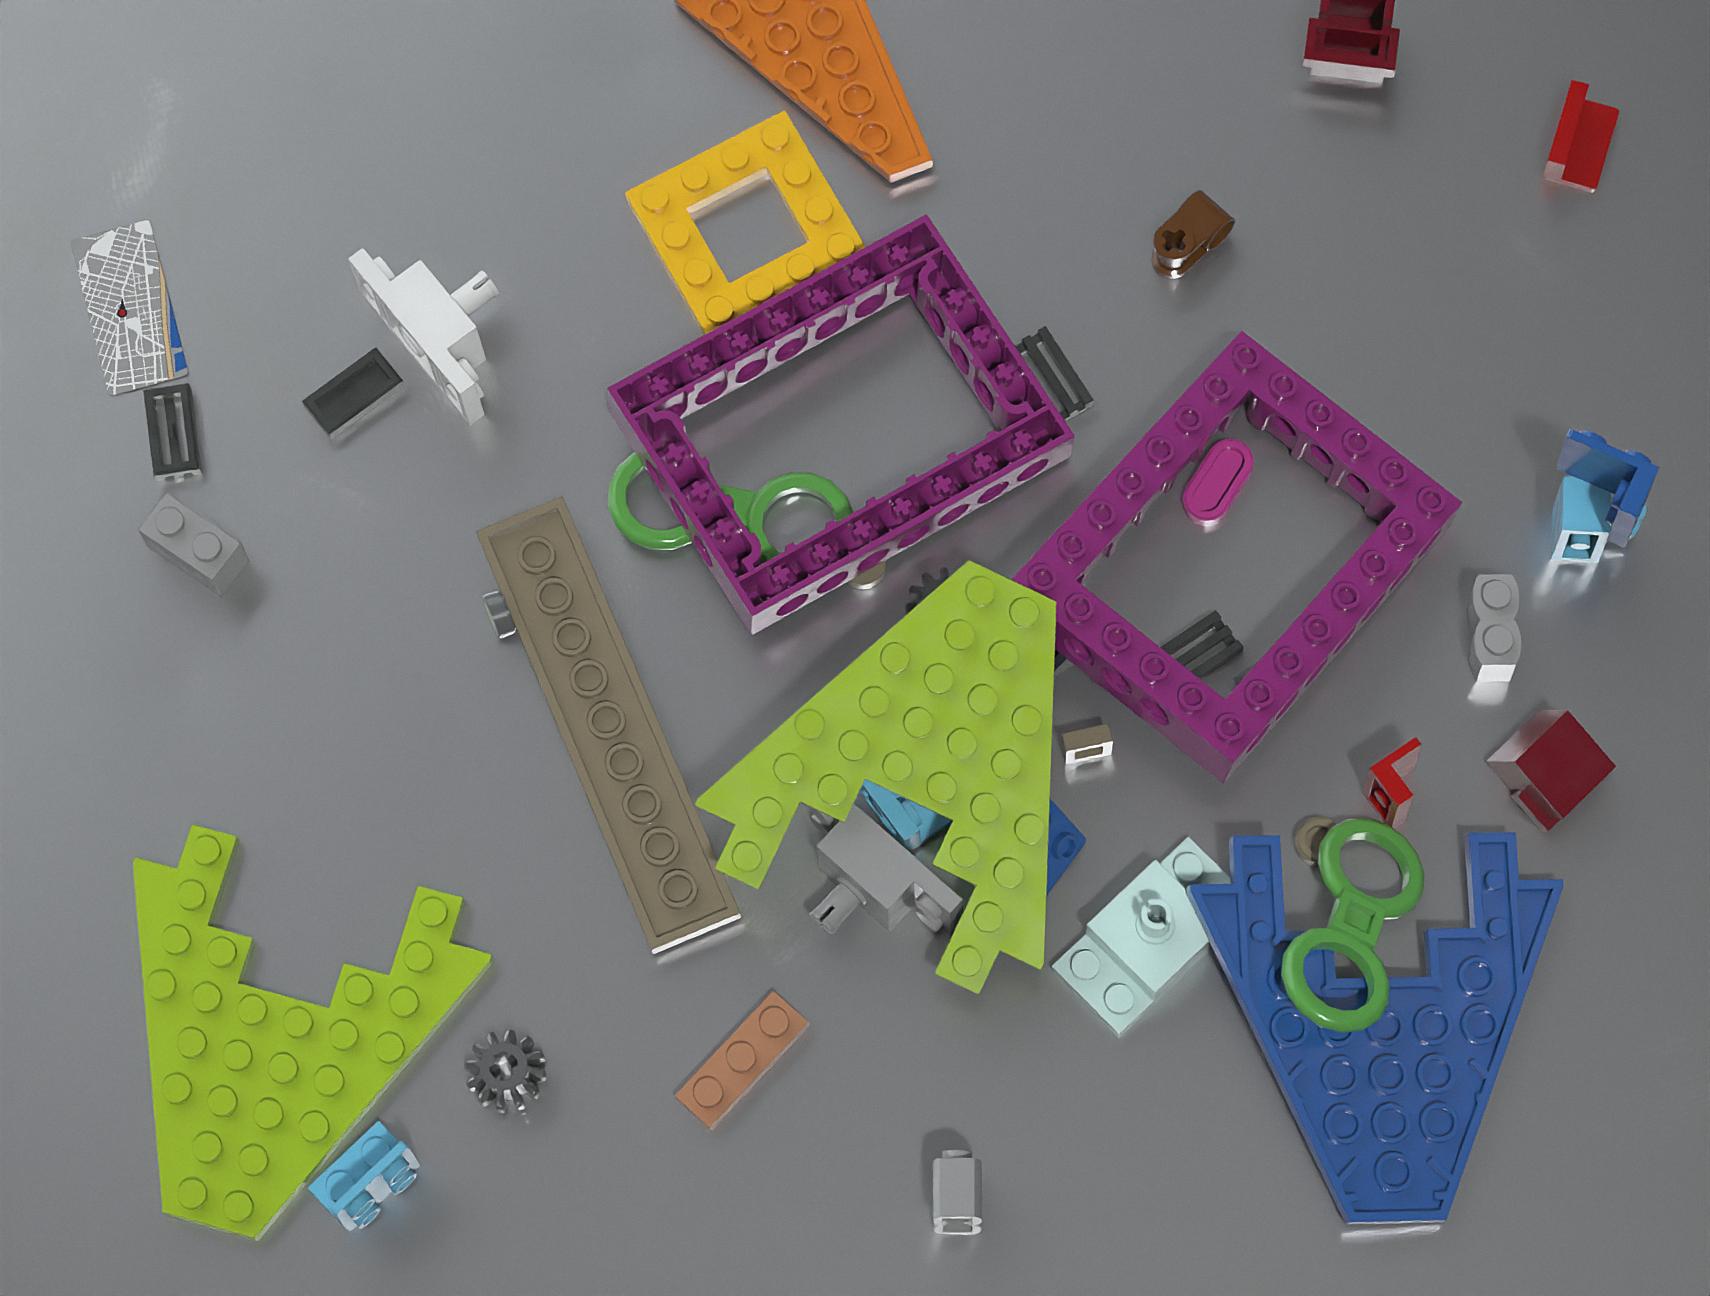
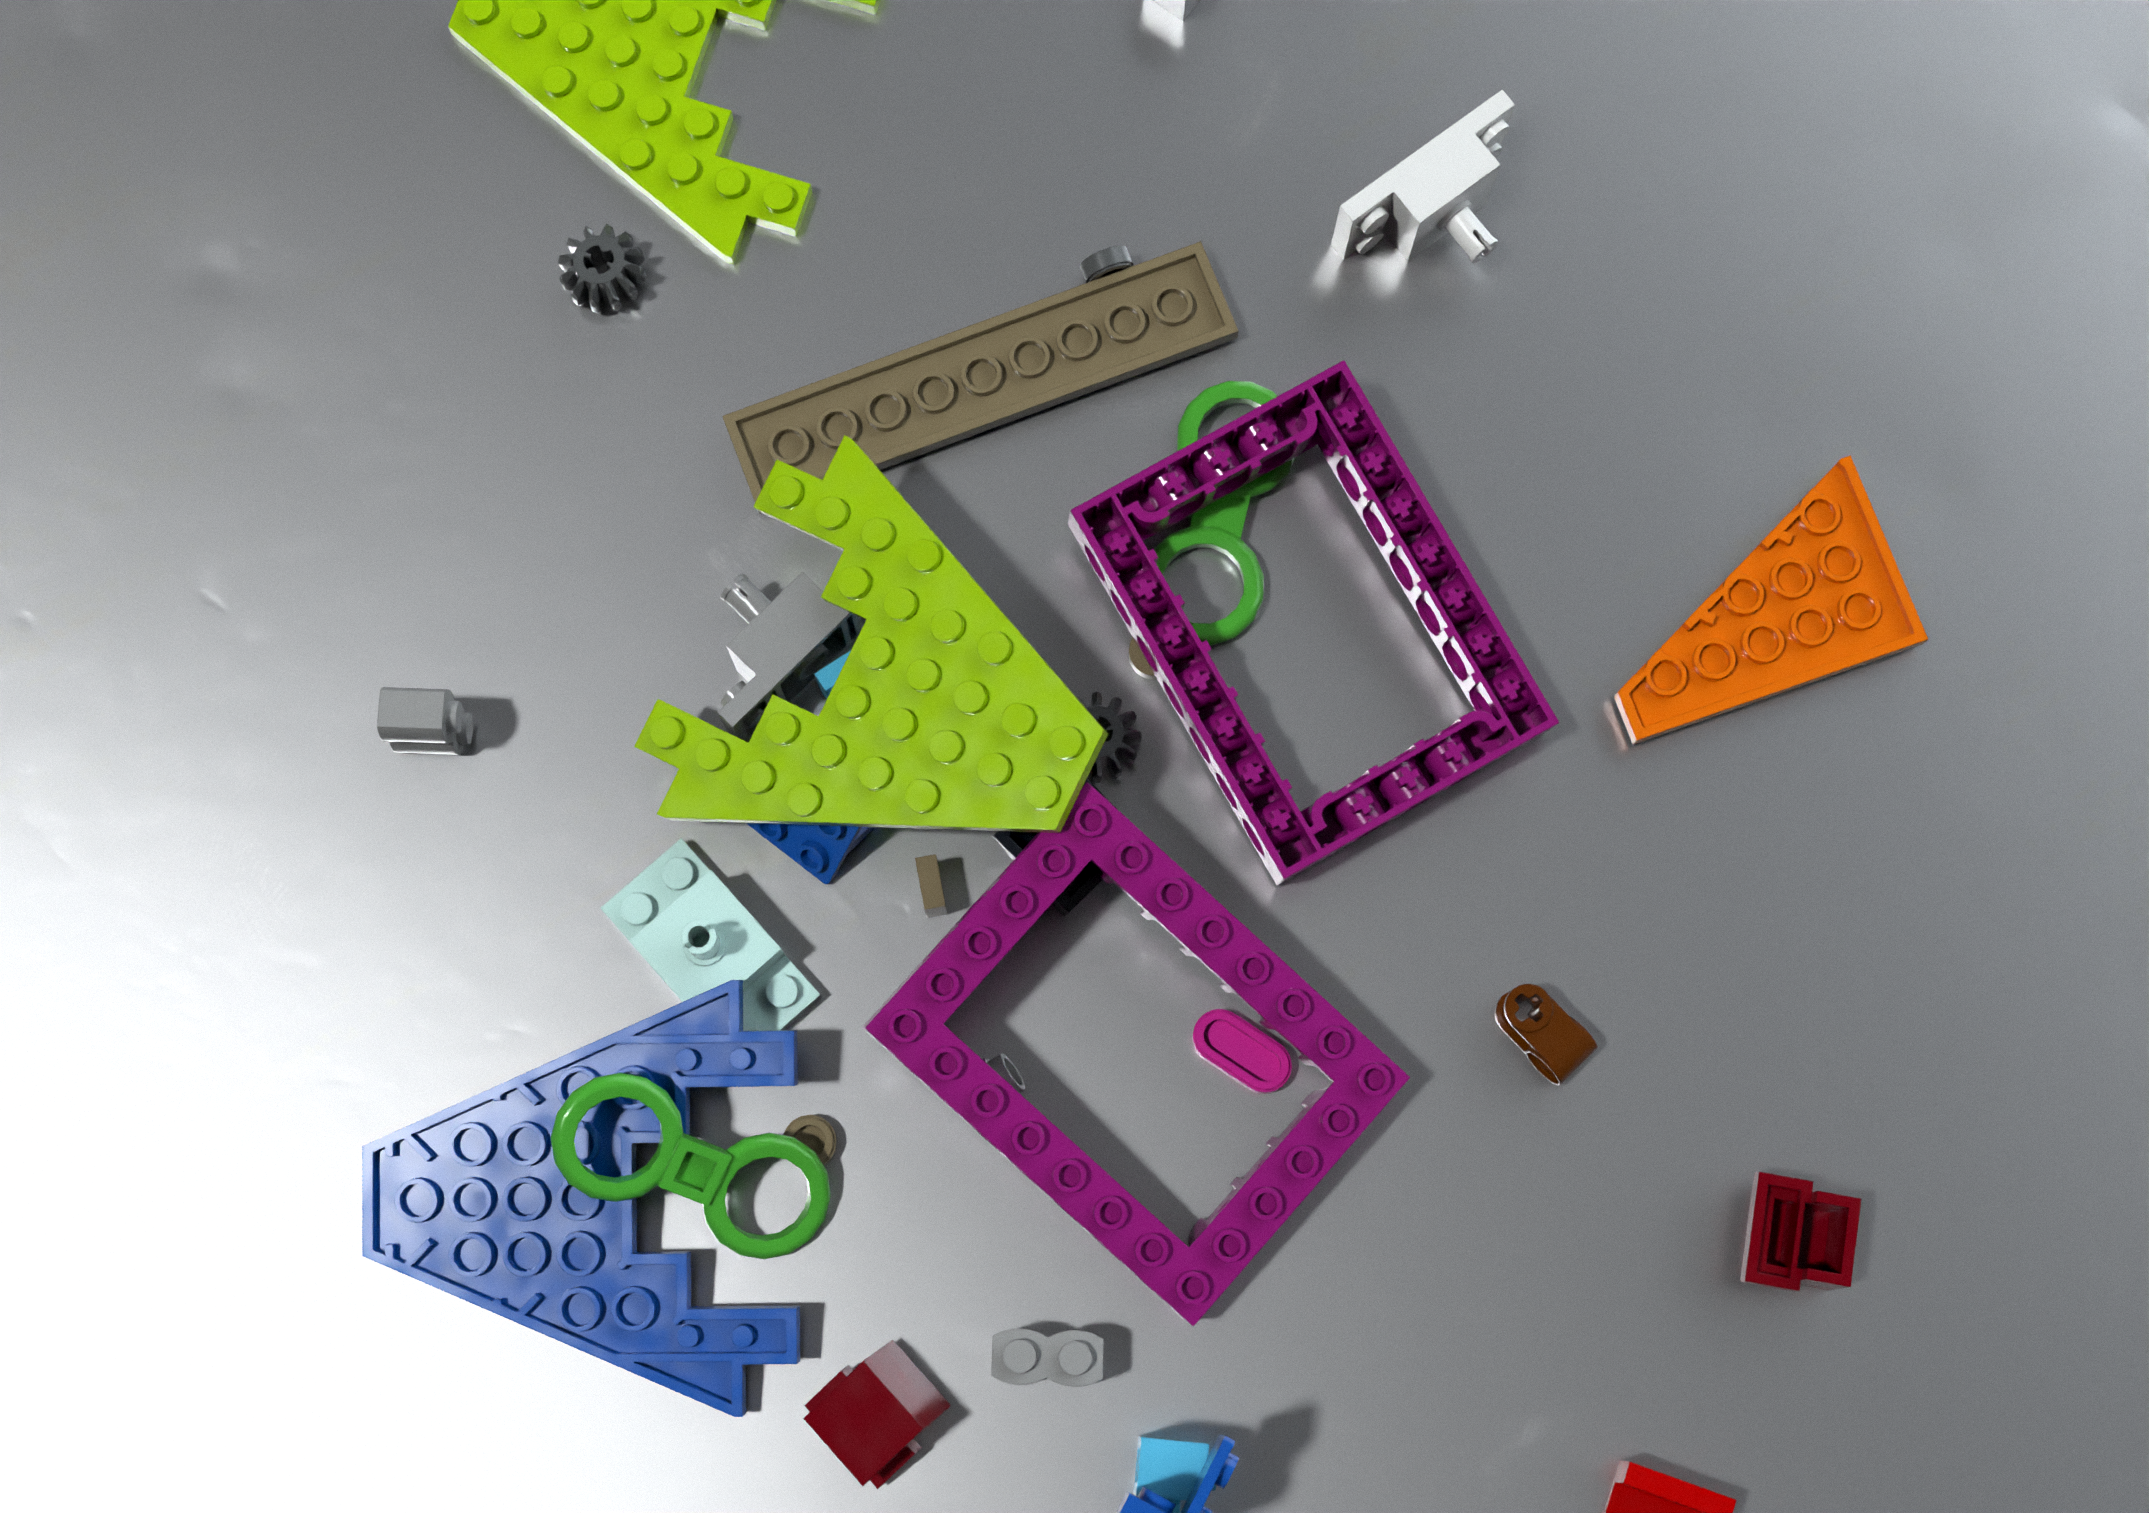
camera: 85 degrees right, 5 degrees up
pearl dark grey tile [302,347,405,440] -> none
medium azure bracket [308,1120,420,1232] -> none
yellow plate [624,110,866,335] -> none
nougat plate [674,990,809,1131] -> none
pearl dark grey tile [1015,326,1094,422] -> none
pearl dark grey tile [1160,610,1243,679] -> none
red panel [1362,737,1422,829] -> none

